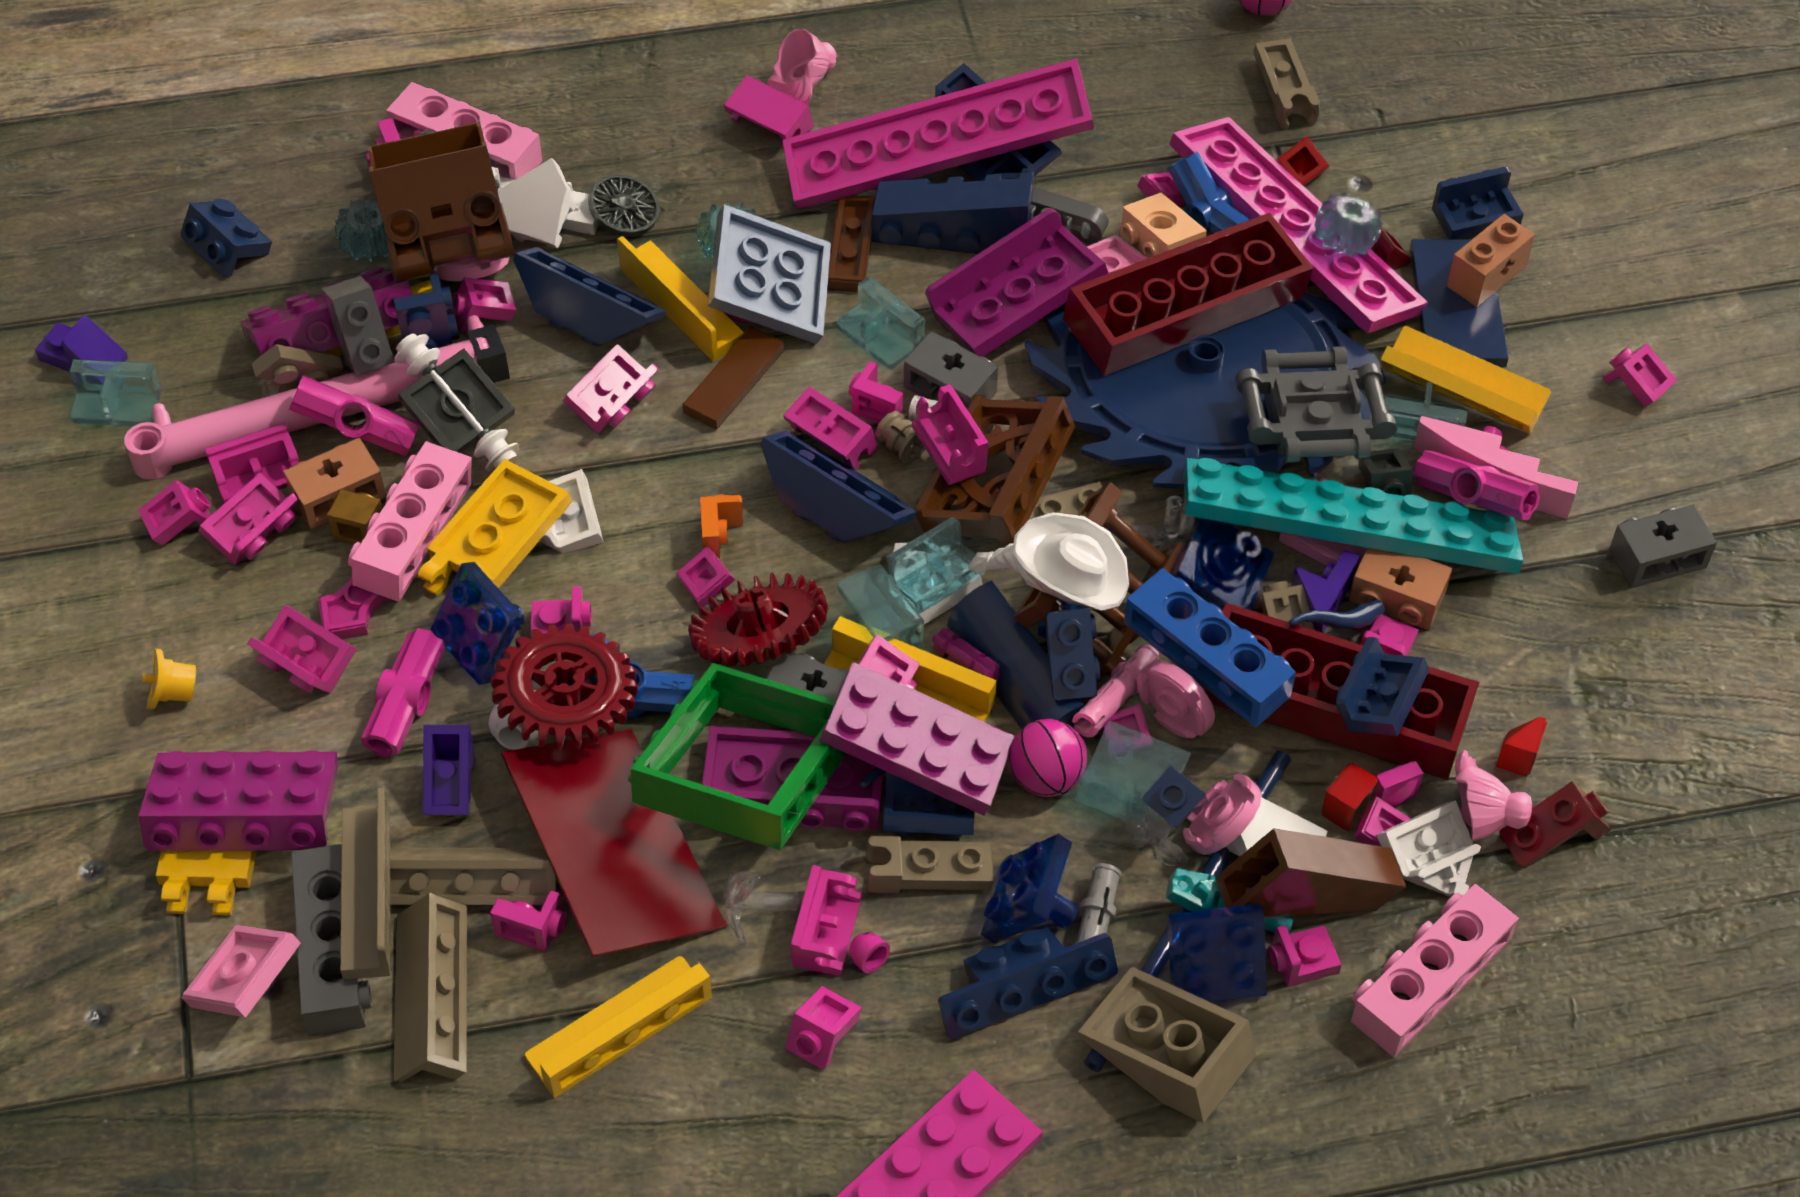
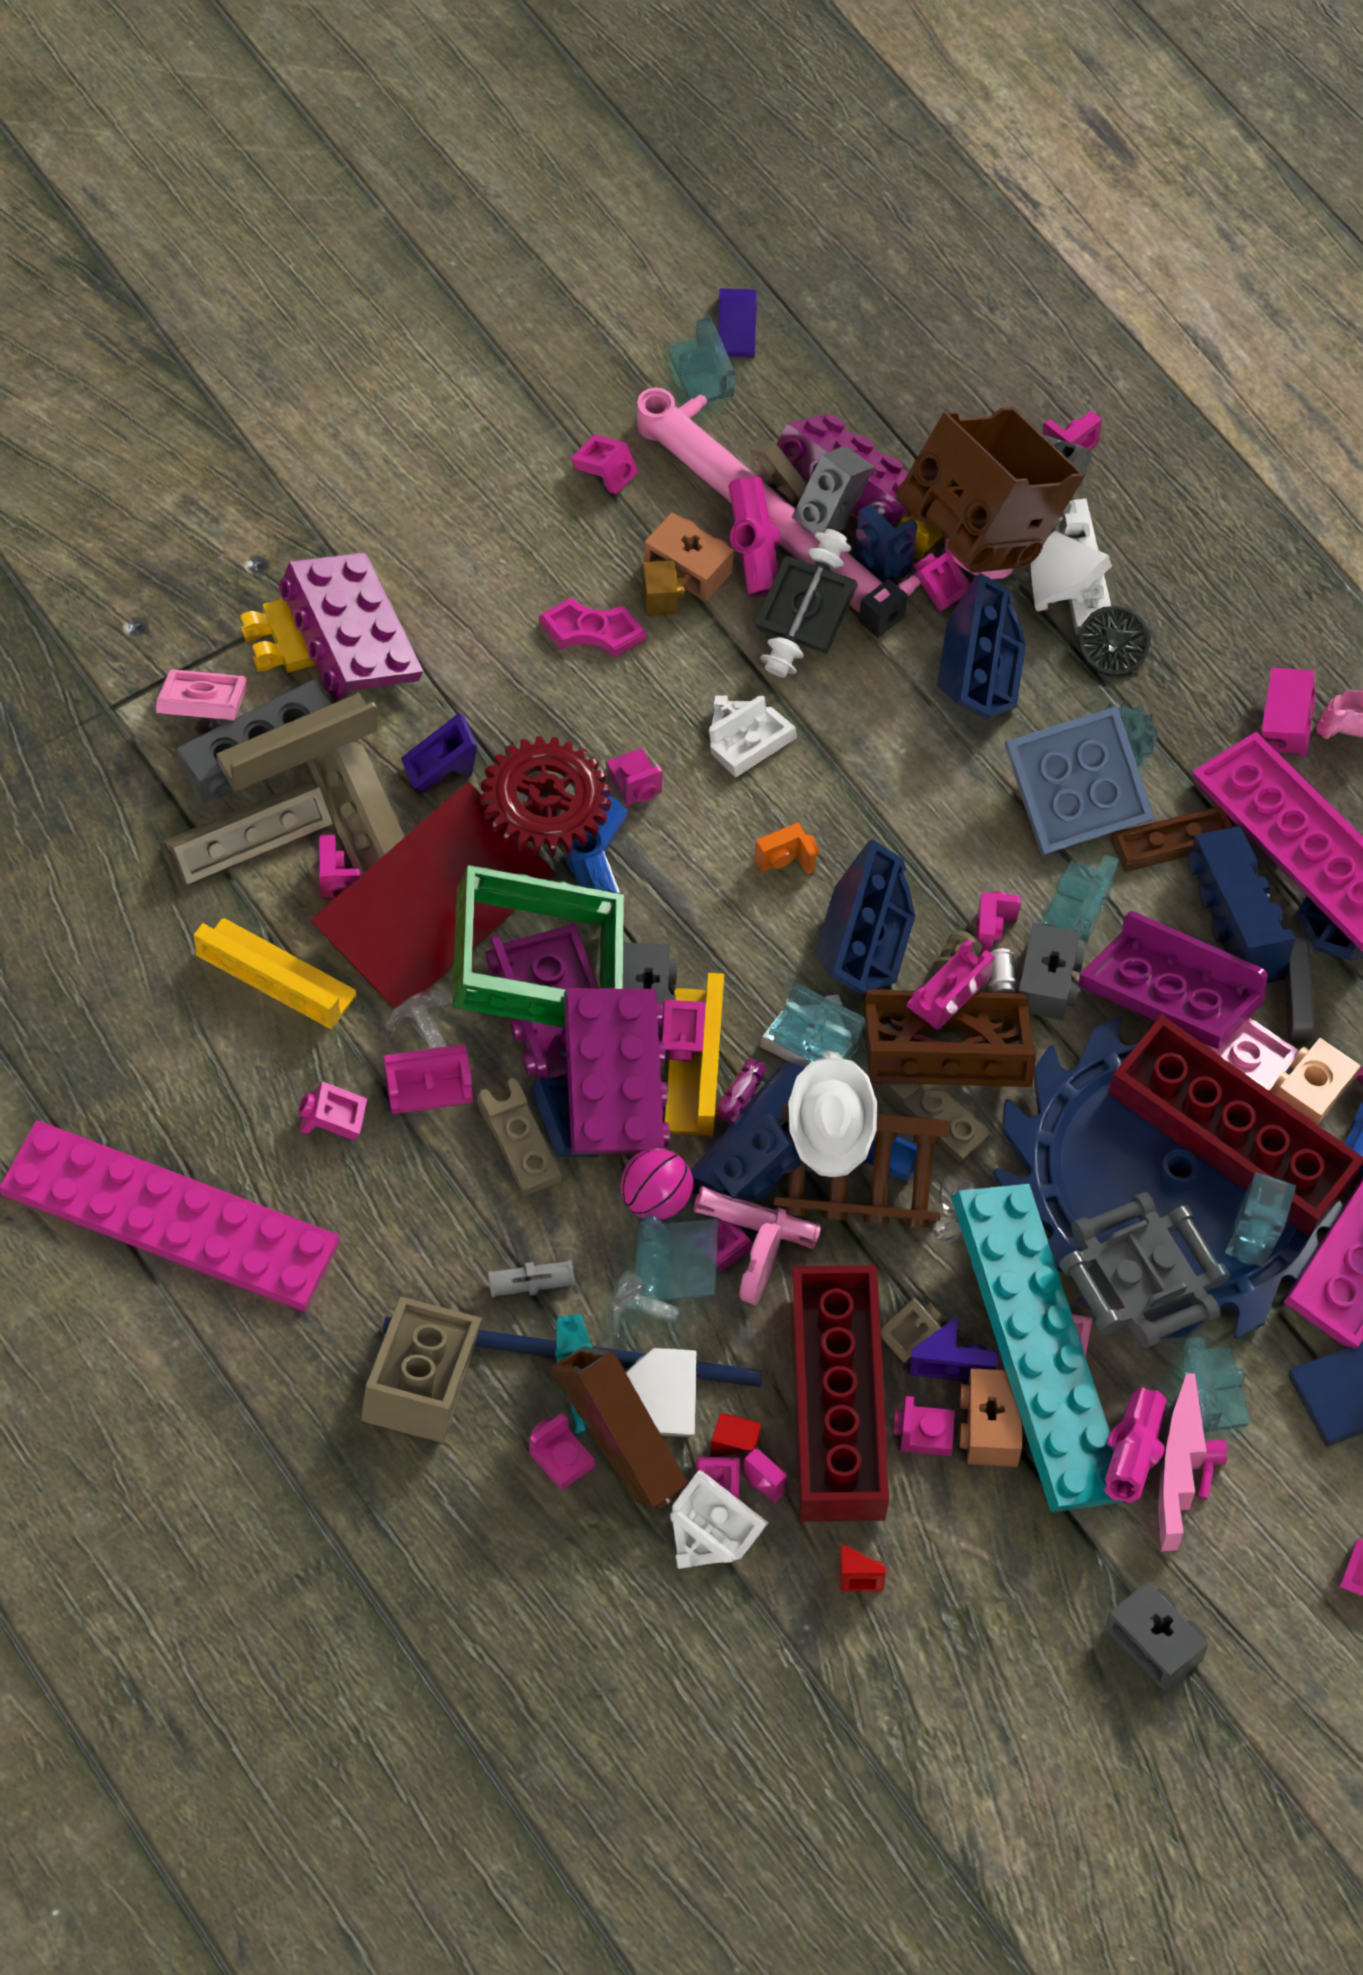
camera: 65 degrees right, 5 degrees up
yellow piece [142,648,196,710] -> none
dark blue bracket [181,199,272,277] -> none
dark pink bracket [198,473,299,565] -> none
dark pink hinge [205,423,299,504] -> none
dark pink bracket [247,605,357,693] -> none
bright pink brick [348,441,472,602] -> none
dark pink piece [361,628,445,758] -> none
bright pink brick [386,82,543,180] -> none
yellow tile [417,459,572,614] -> none
clear blue plate [430,562,524,685] -> none
bracket [563,344,659,434] -> none
yellow panel [617,236,744,362] -> none
dark pink tile [675,546,735,607] -> none
reddish brown tile [683,326,784,430] -> none
dark red gear [688,572,829,667] -> none
dark pink hinge [783,386,878,470] -> none
clear light blue panel [837,564,924,649] -> none
dark pink hinge [849,932,890,973] -> none
dark blue bracket [938,927,1118,1039] -> none
clear blue plate [981,833,1079,944] -> none
blue brick [1124,568,1296,728] -> none
dark blue bracket [1143,765,1208,828] -> none
clear blue plate [1168,904,1267,1002] -> none
clear blue plate [1172,517,1274,611] -> none
bright pink tile [1183,774,1262,855] -> none
dark blue animal [1289,599,1385,630] -> none
dark blue bracket [1336,637,1429,736] -> none
bright pink brick [1350,884,1519,1057] -> none
pearl dark grey bracket [1358,448,1412,496] -> none
yellow panel [1381,326,1551,434] -> none
bright pink hair [1455,750,1532,841] -> none
dark red bracket [1499,781,1611,868] -> none
none -> clear light blue brick [1225,1172,1296,1267]

